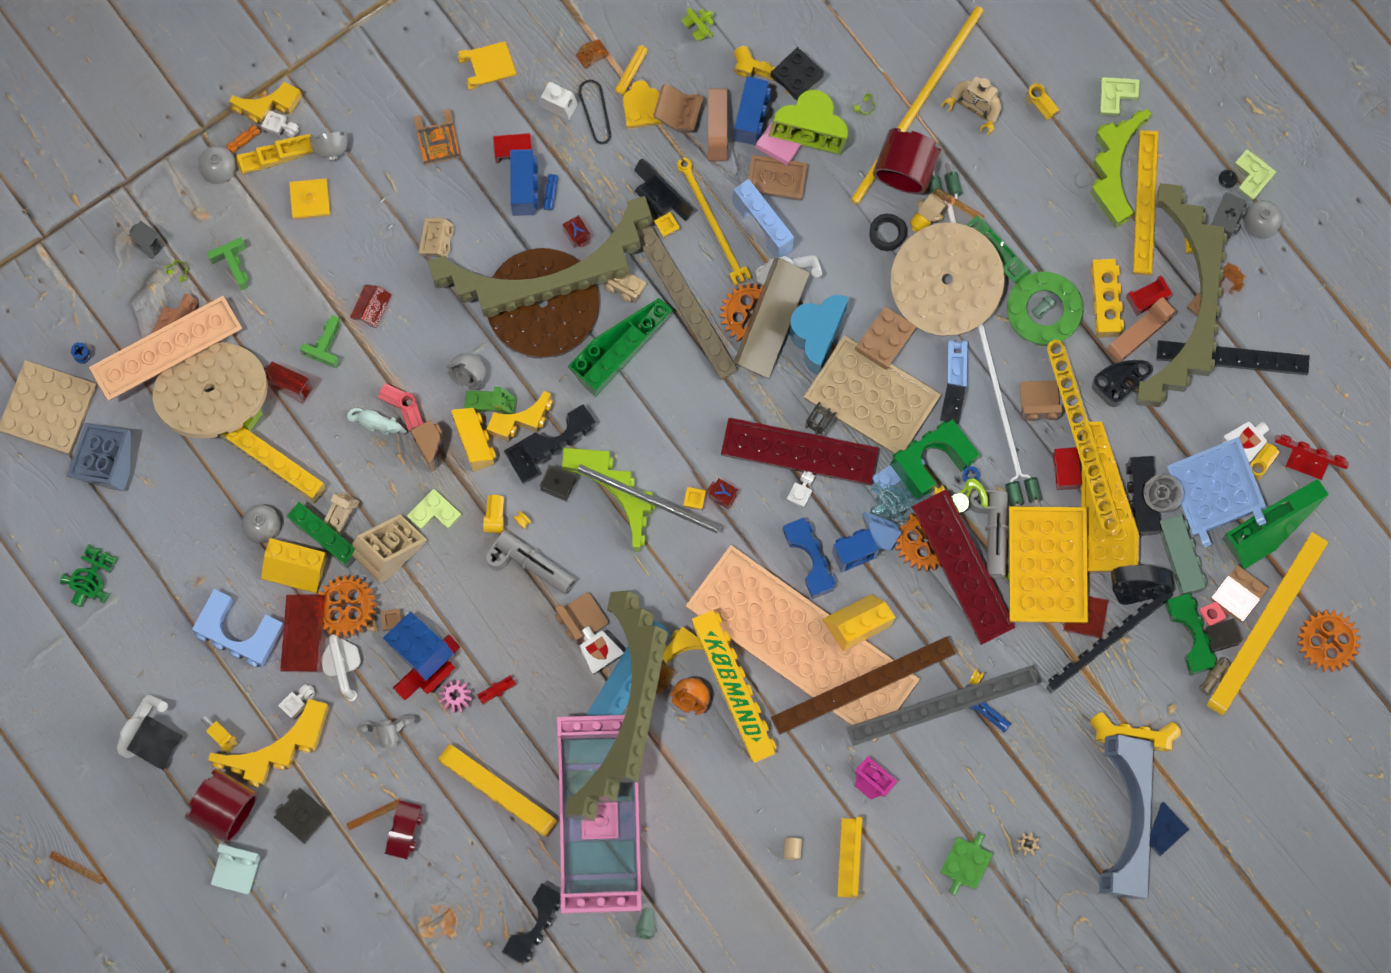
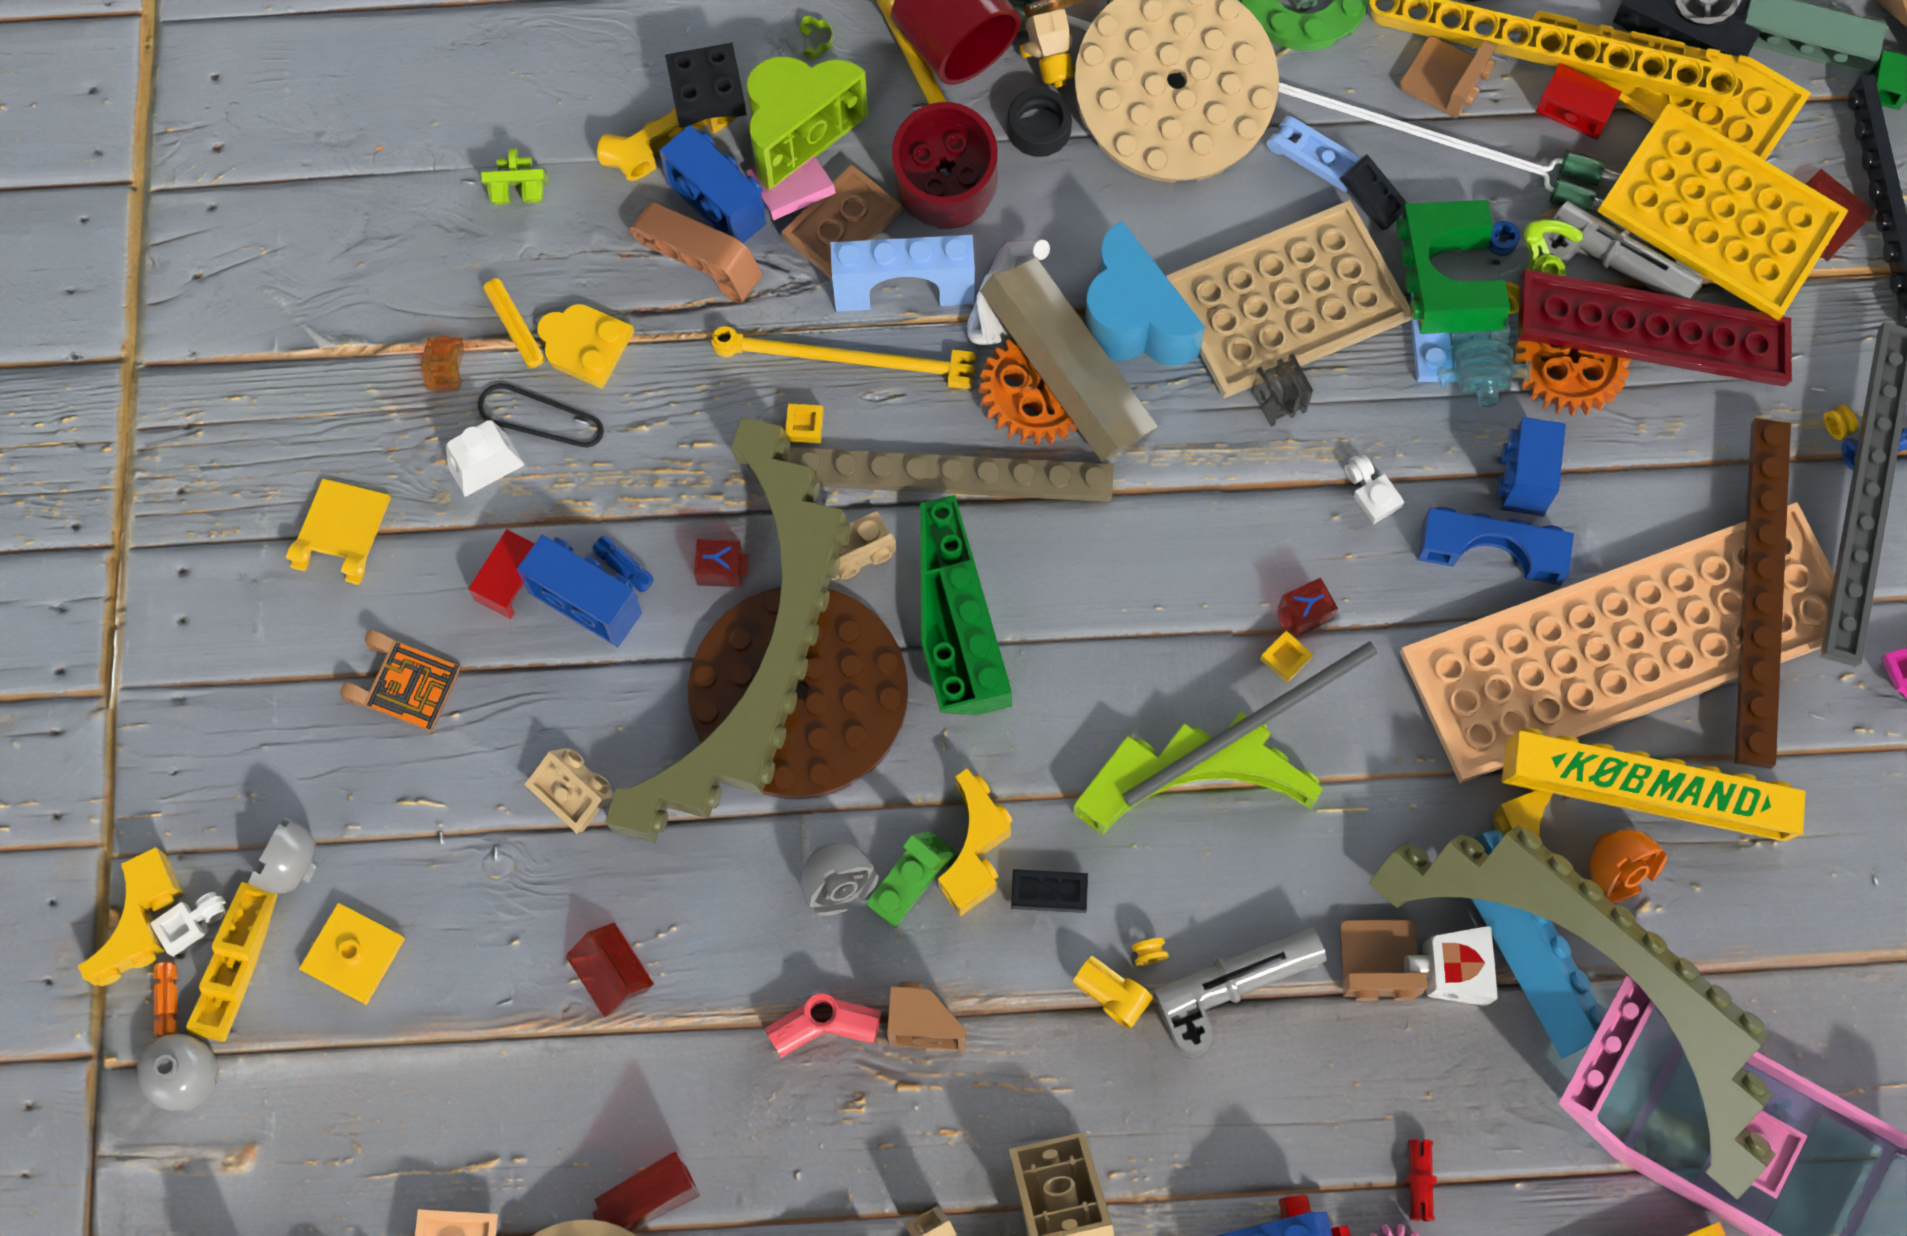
camera: 55 degrees left, 5 degrees down
bright green bracket [207,237,249,291] -> none
bright green bracket [300,315,341,369] -> none
light aqua animal [347,408,407,435] -> none
yellowish green plate [407,489,462,530] -> none
yellow slope [451,408,496,472] -> none
black arch [518,404,596,466] -> none
clear smoke piece [540,464,576,502] -> none
black bracket [634,159,694,221] -> none
medium nougat bracket [654,84,703,132] -> none
dark red plate [721,417,878,486] -> none
yellow slope [822,594,896,651] -> none
medium nougat plate [854,306,917,370] -> none
medium blue slope [862,512,901,551] -> none
black beam [1111,565,1173,605] -> none
none -> dark red brick [892,102,998,229]

